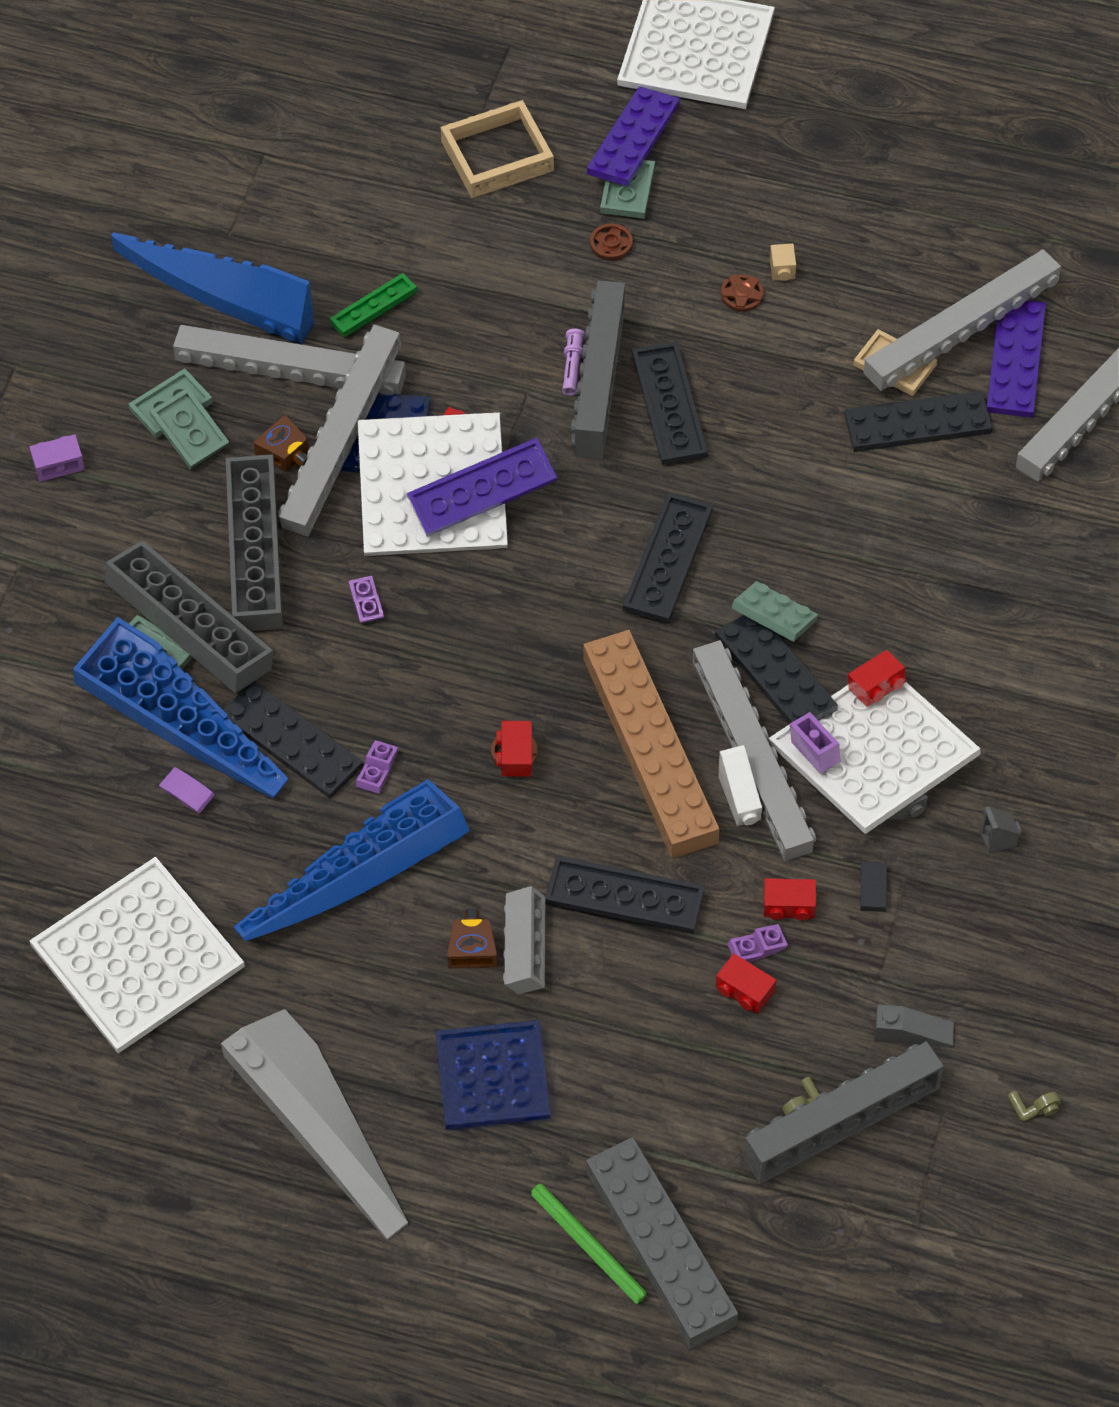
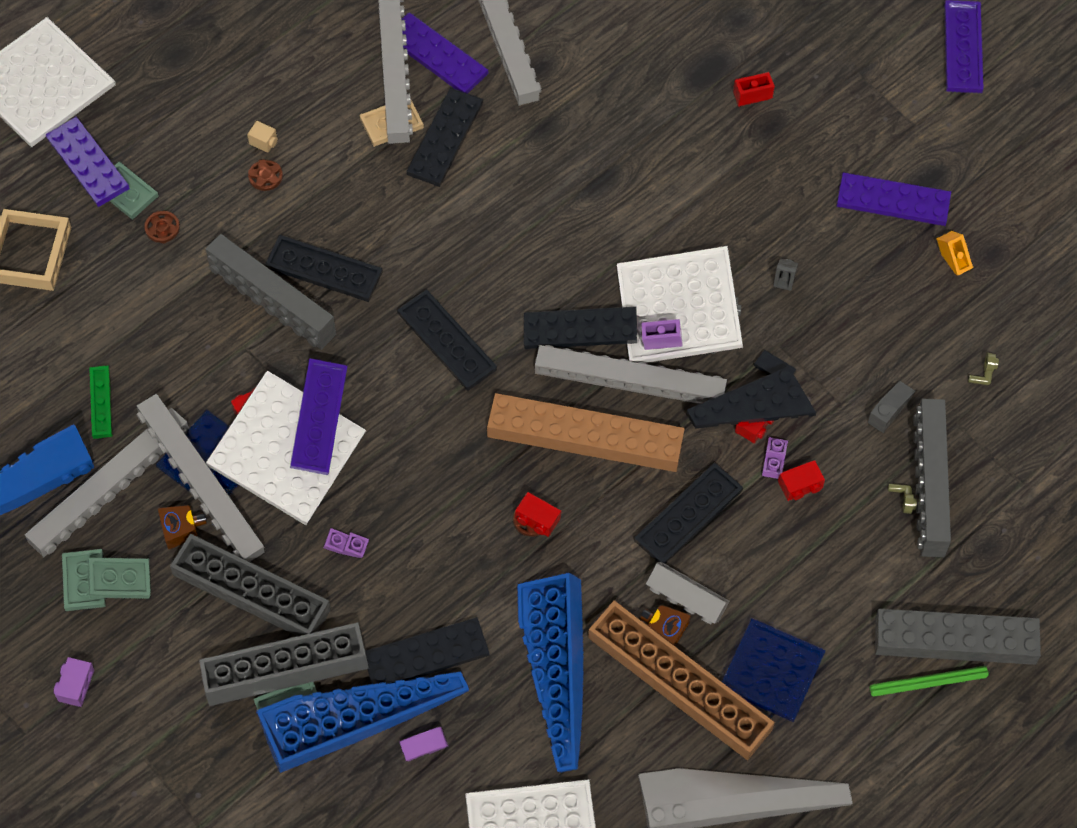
camera: 60 degrees left, 5 degrees up
medium lavender slope [356,740,398,794] -> none
lavender pin [562,329,585,396] -> none
white slope [718,745,762,826] -> none
sand green plate [732,581,818,642] -> none
red brick [848,650,906,707] -> none
none -> medium nougat brick [588,601,775,760]
none -> black wing [686,367,816,429]

